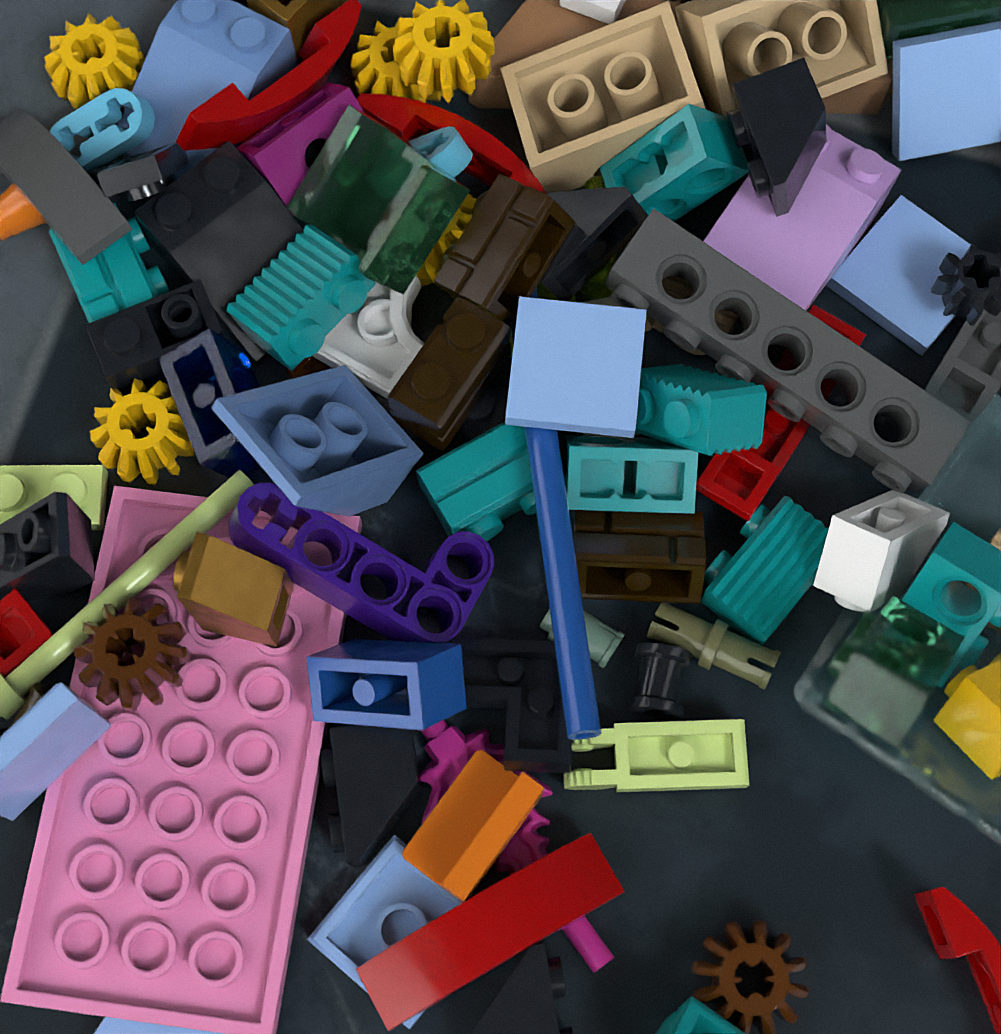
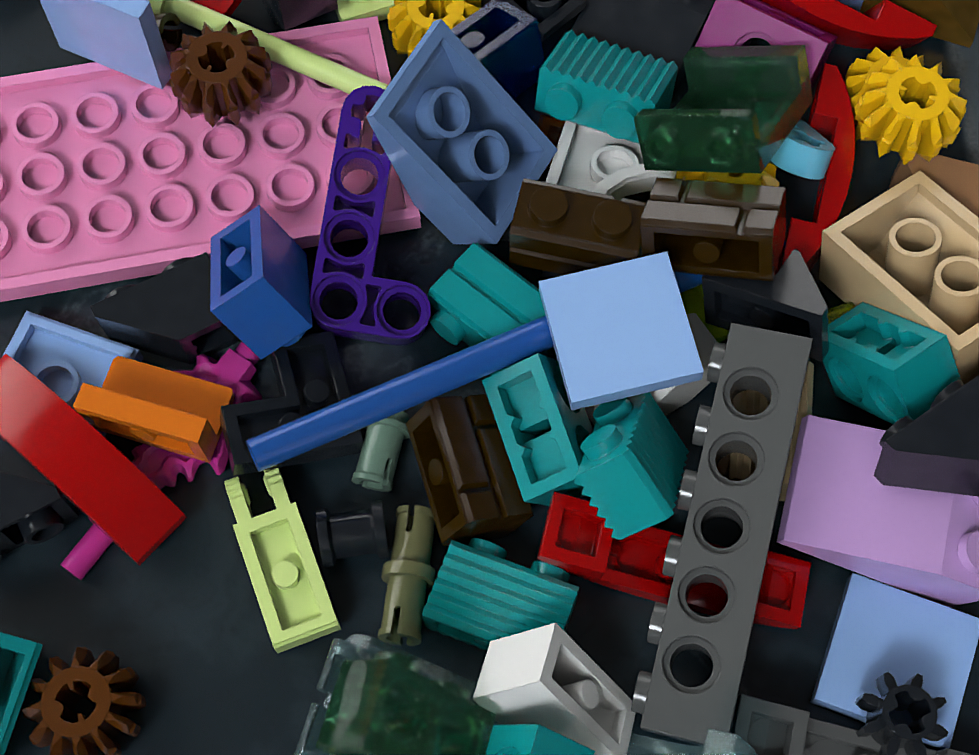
camera: 70 degrees right, 5 degrees down
pearl gold slope [173,532,294,647] -> none

